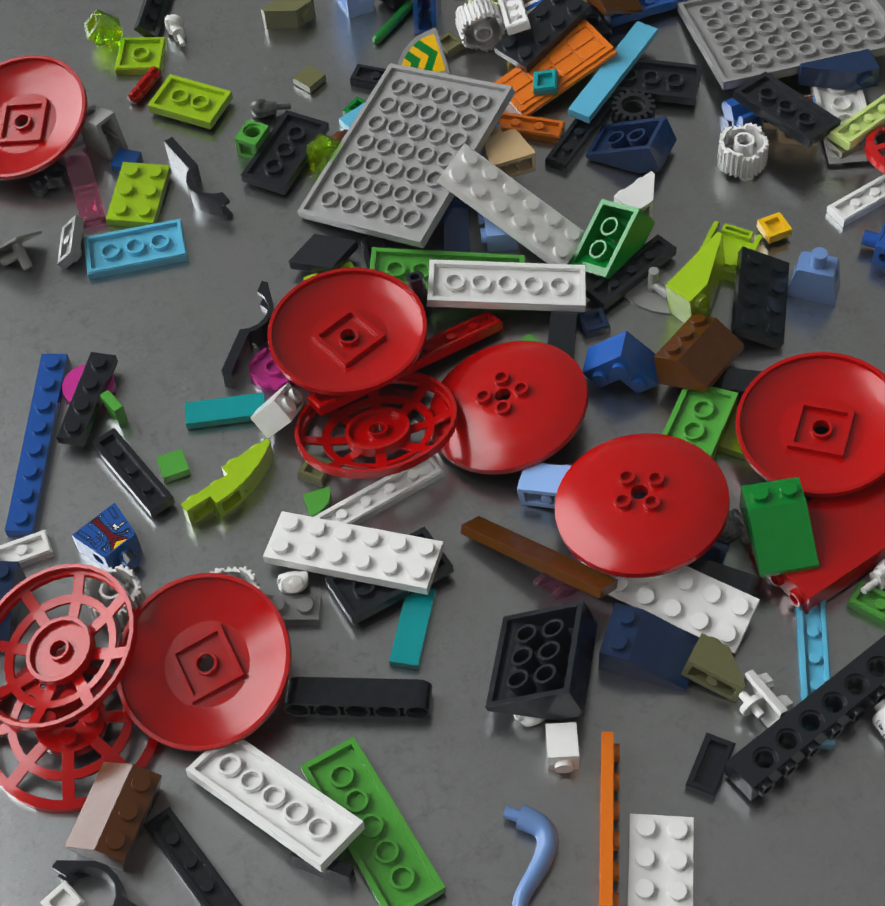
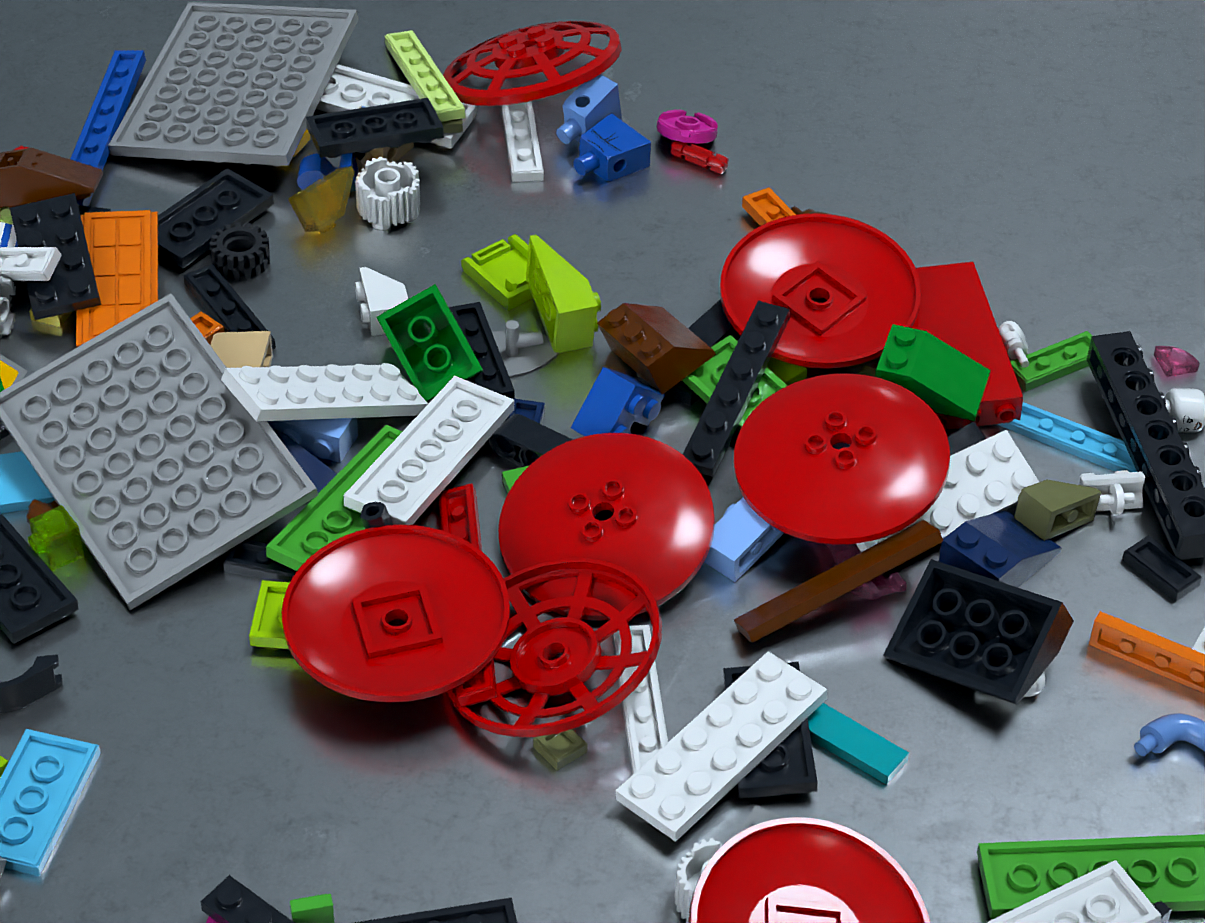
camera: 70 degrees left, 10 degrees down
bright green tile [156,448,191,483] -> none
lime slope [181,438,274,526] -> none
teal tile [185,392,266,429] -> none
black piece [221,281,274,389] -> none
dark pink tile [249,347,295,393] -> none
white slope [250,382,305,438] -> none
white piece [277,571,309,595] -> none
black beam [284,677,432,719] -> none
black tile [288,234,358,274] -> none
bright green tile [303,487,331,517] -> none
teal tile [533,69,559,96] -> none
white brick [545,722,579,773] -> none
medium azure tile [568,21,658,123] -> none
dark blue slope [585,116,677,173] -> none
black plate [731,246,789,349] -> none
yellow plate [756,212,792,244] -> none
medium blue torso [787,247,841,306] -> none
dark blue slope [797,49,880,91] -> none
none -> clear yellow slope [288,166,355,234]
none -> black plate [683,300,791,477]

